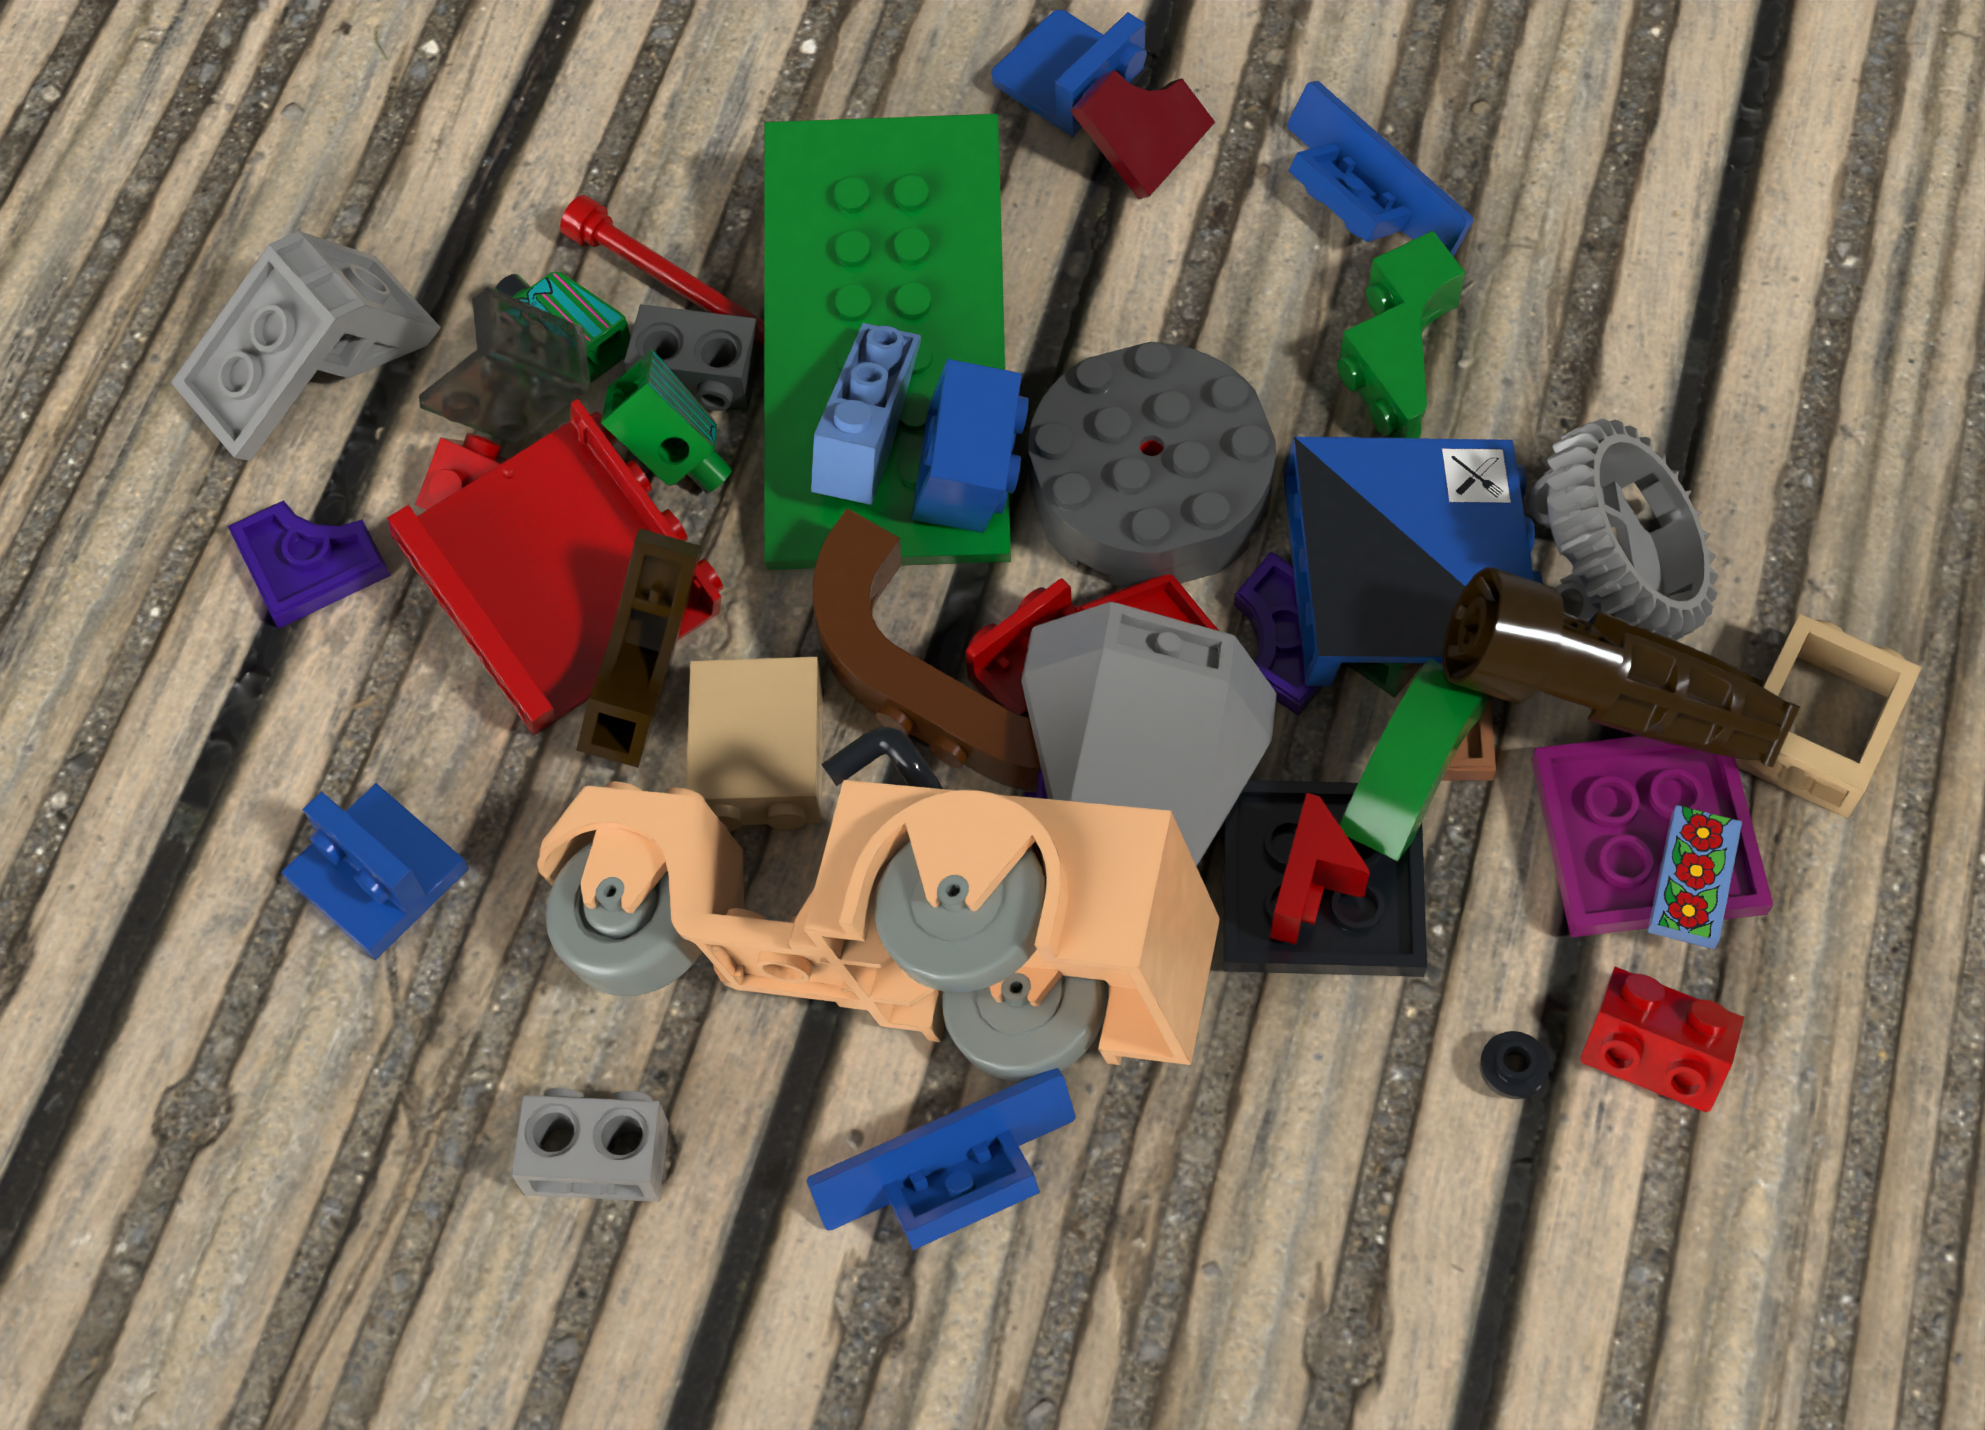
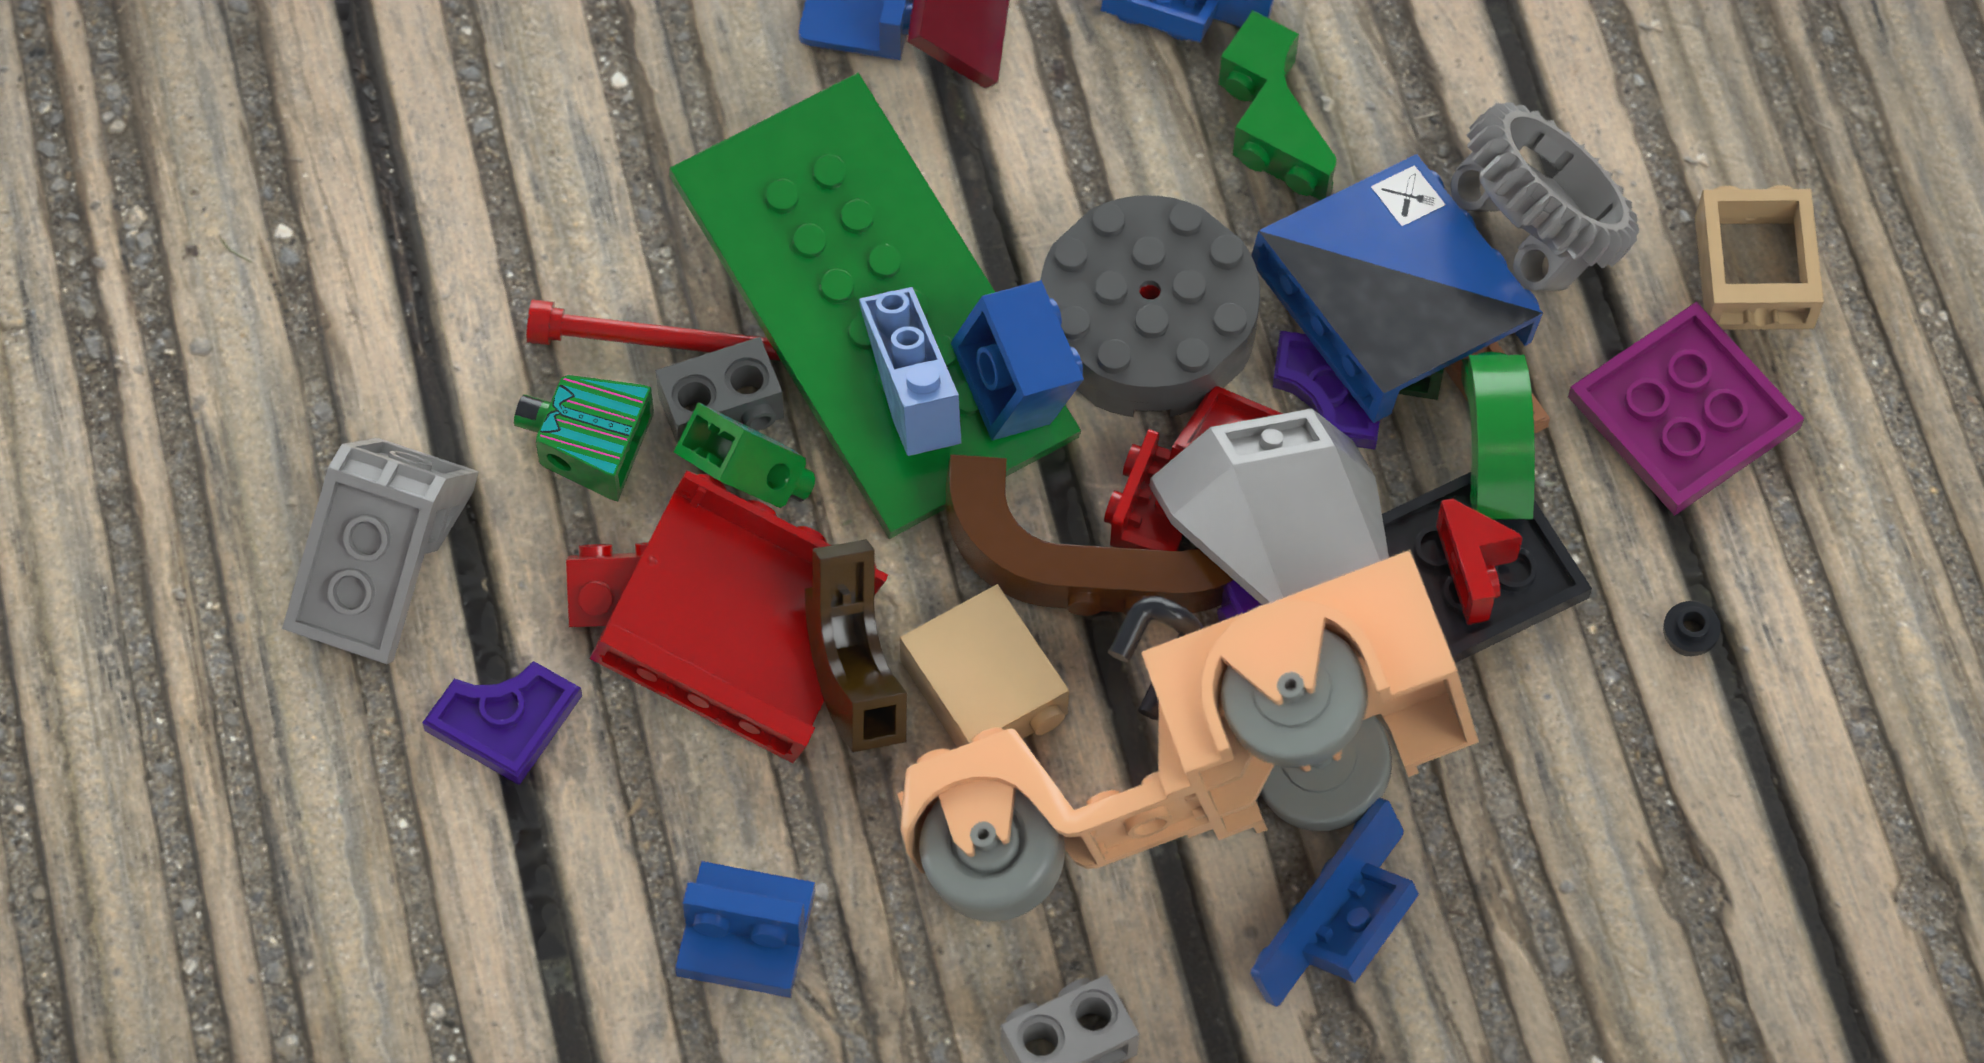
camera: 35 degrees left, 0 degrees up
clear smoke bracket [419,286,591,443] -> none
dark brown piece [1442,567,1800,767] -> none
red bracket [1580,966,1744,1112] -> none
tile [1647,805,1742,949] -> none

